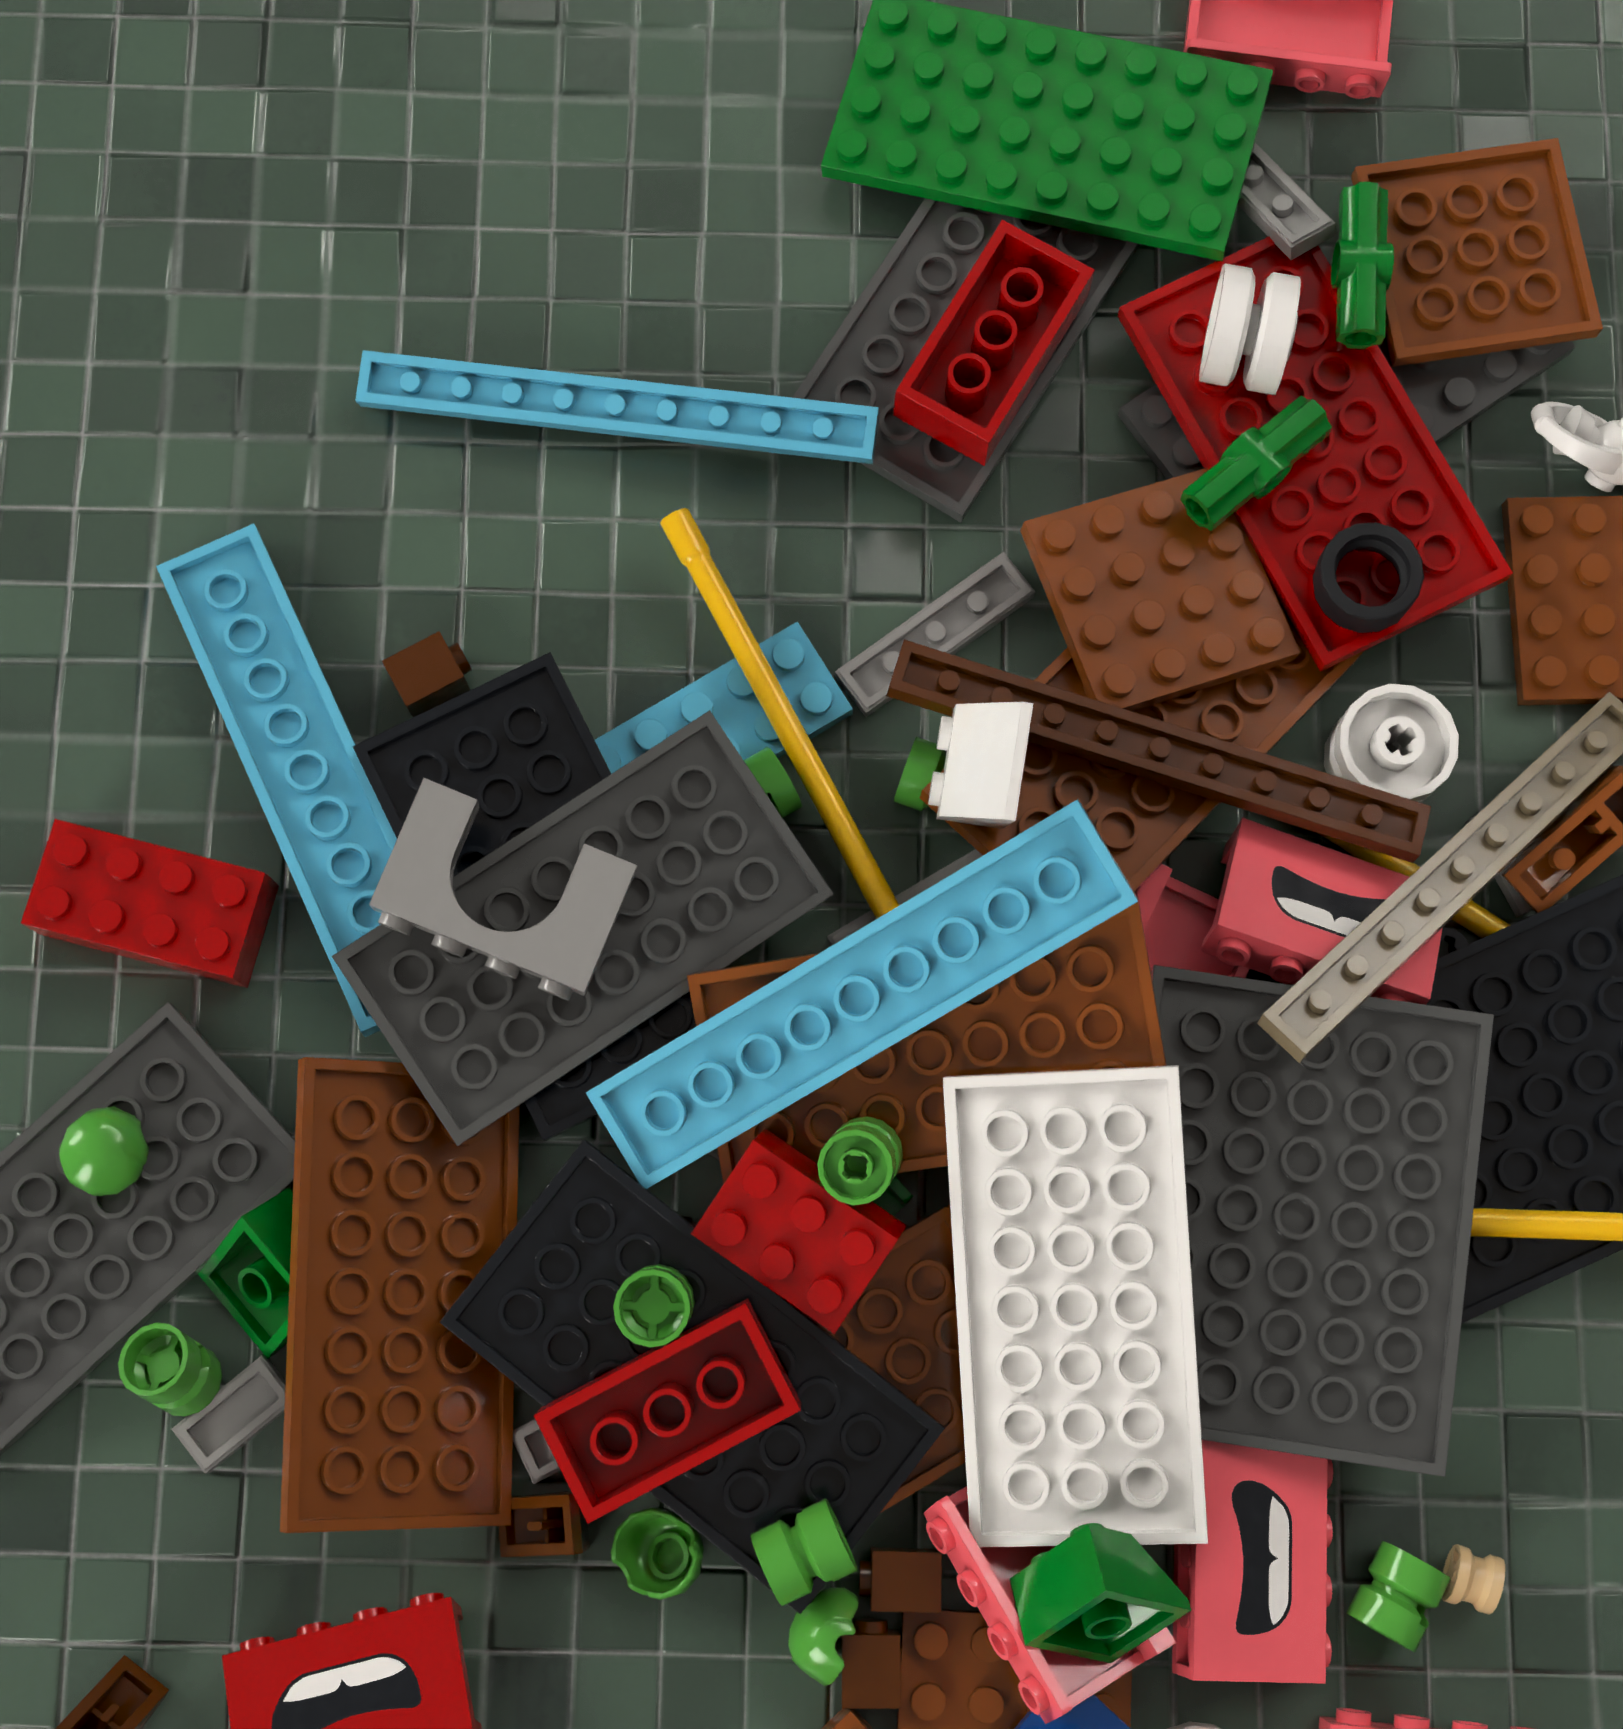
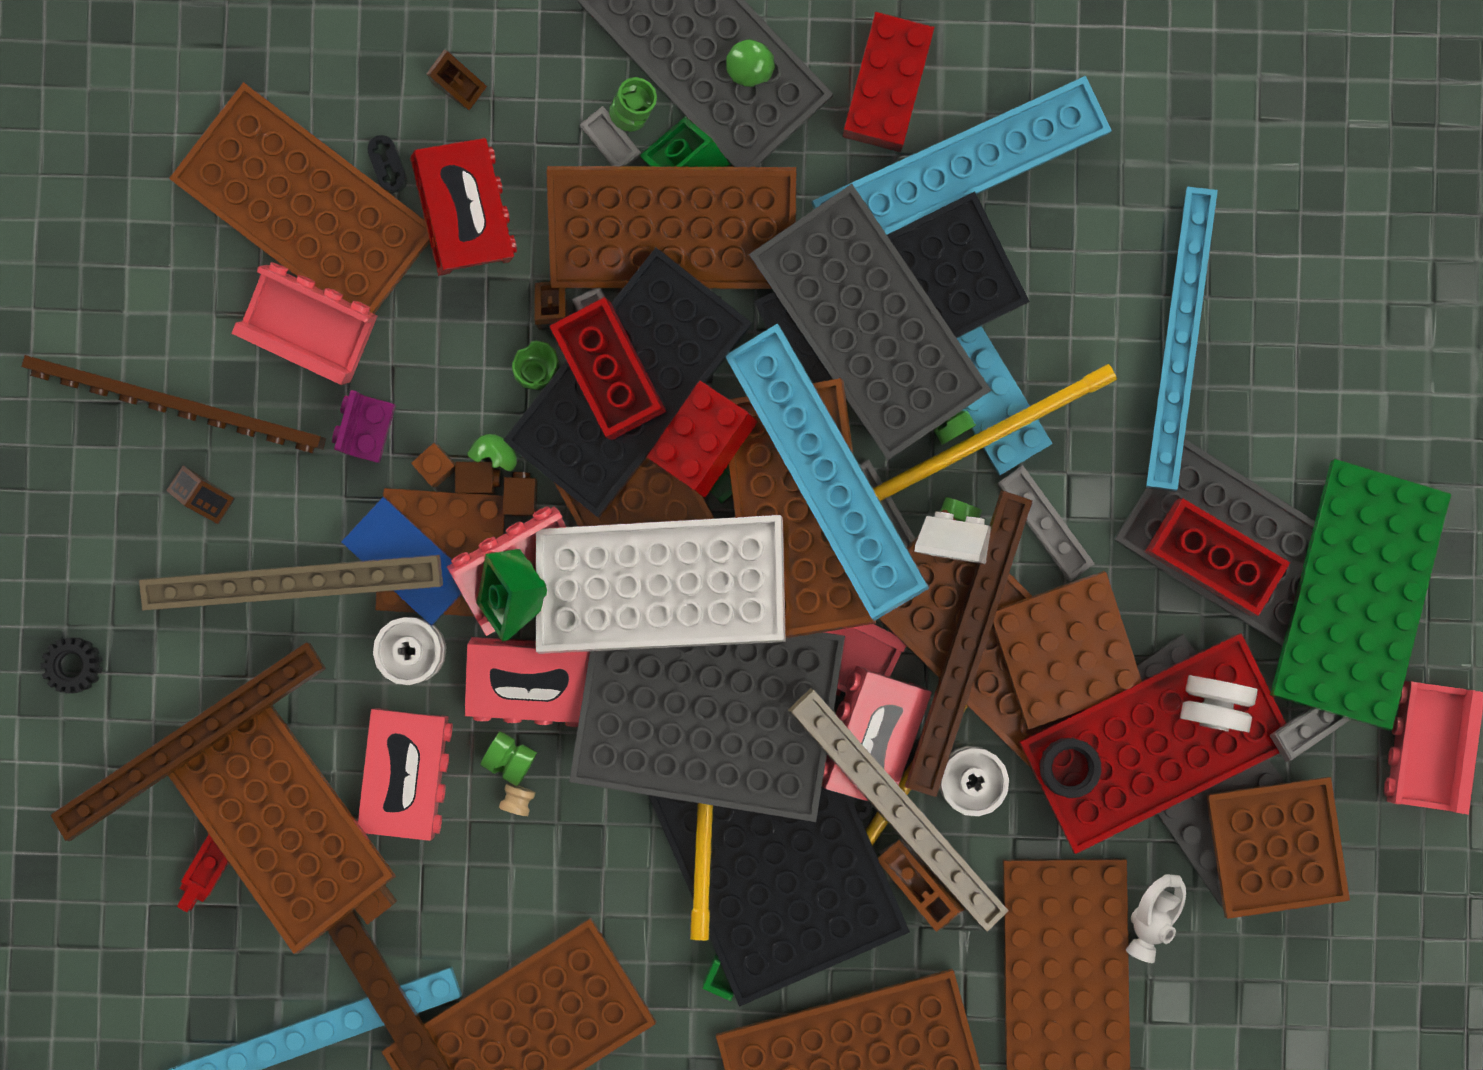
camera: 90 degrees right, 10 degrees up
light grey arch [369,778,637,1001] -> none
reddish brown brick [382,631,472,717] -> none
bright green wheel [613,1264,695,1347] -> none
bright green wheel [751,1498,858,1606] -> none
bright green wheel [817,1116,903,1205] -> none
green piece [1180,395,1332,531] -> none
green piece [1331,182,1394,349] -> none

